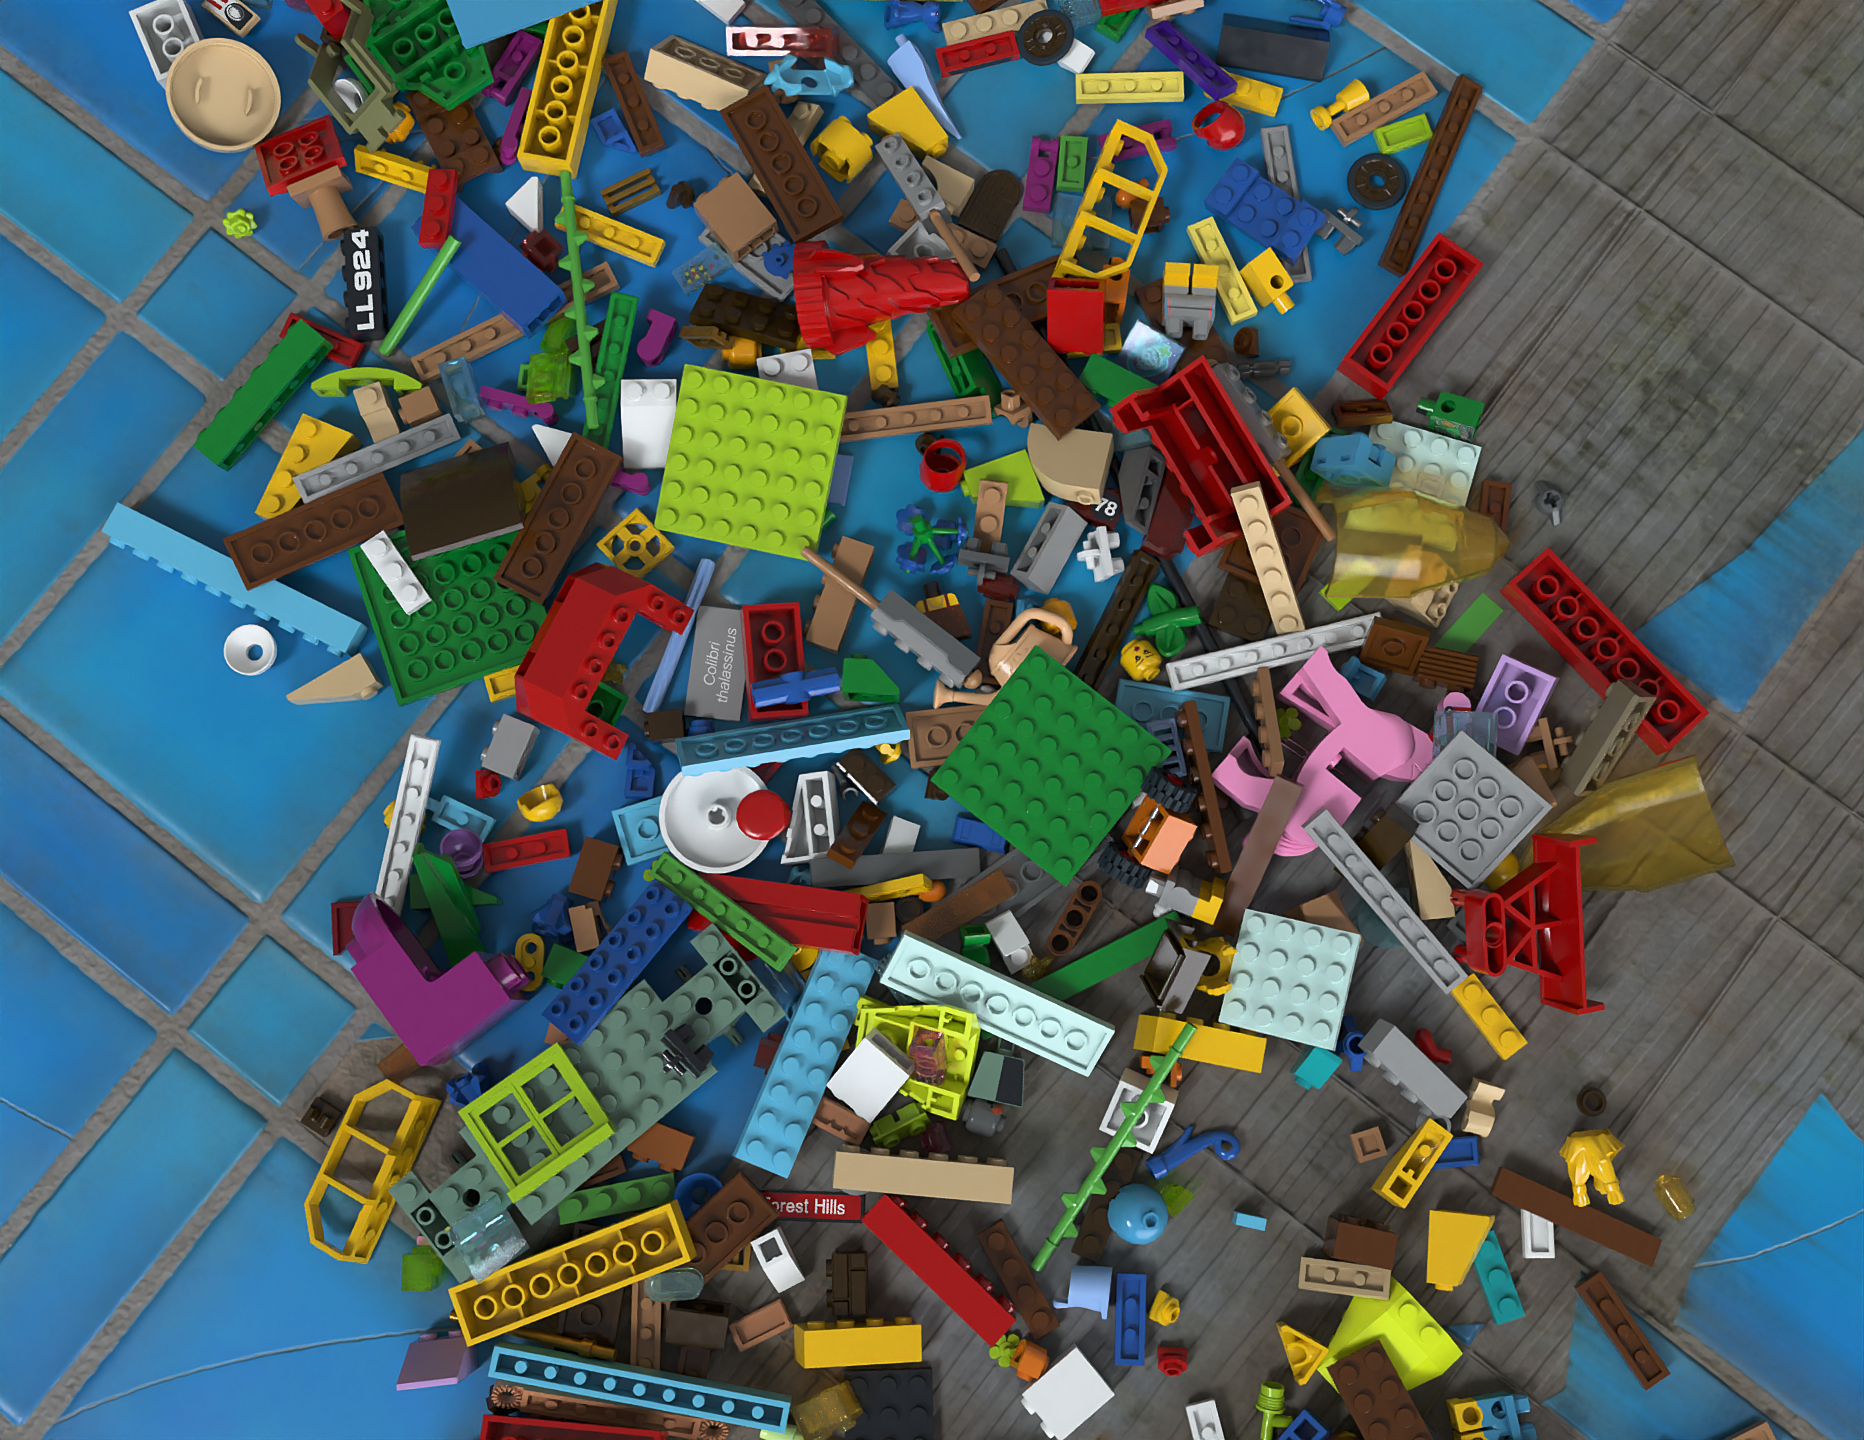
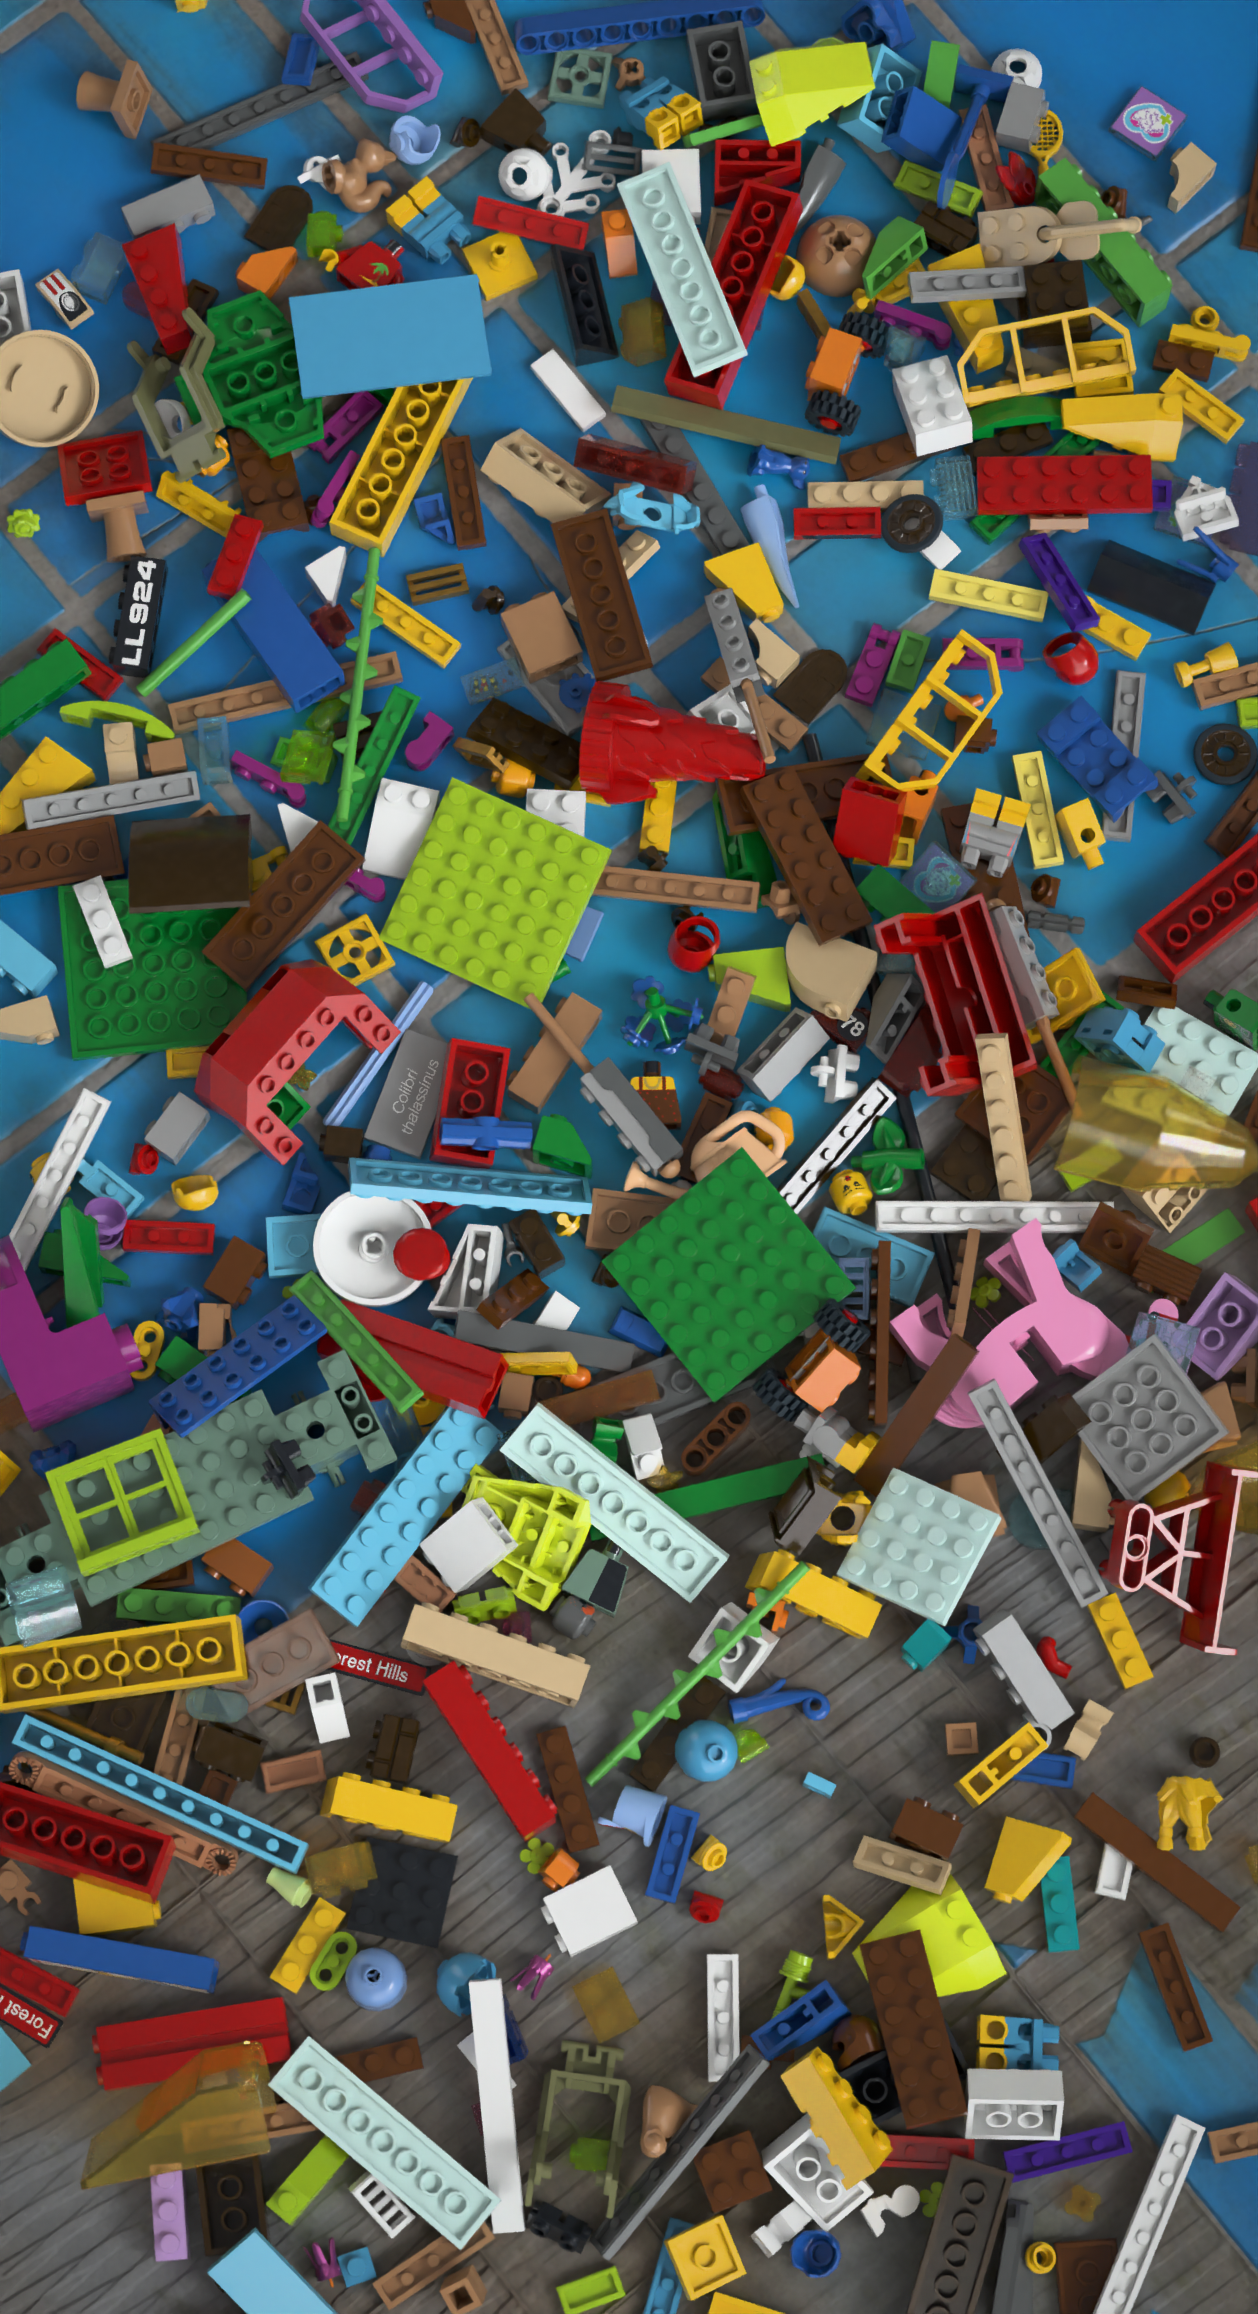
camera: 10 degrees right, 5 degrees down
yellow brick [810,115,873,183] -> none
leg [909,1029,947,1086] -> none

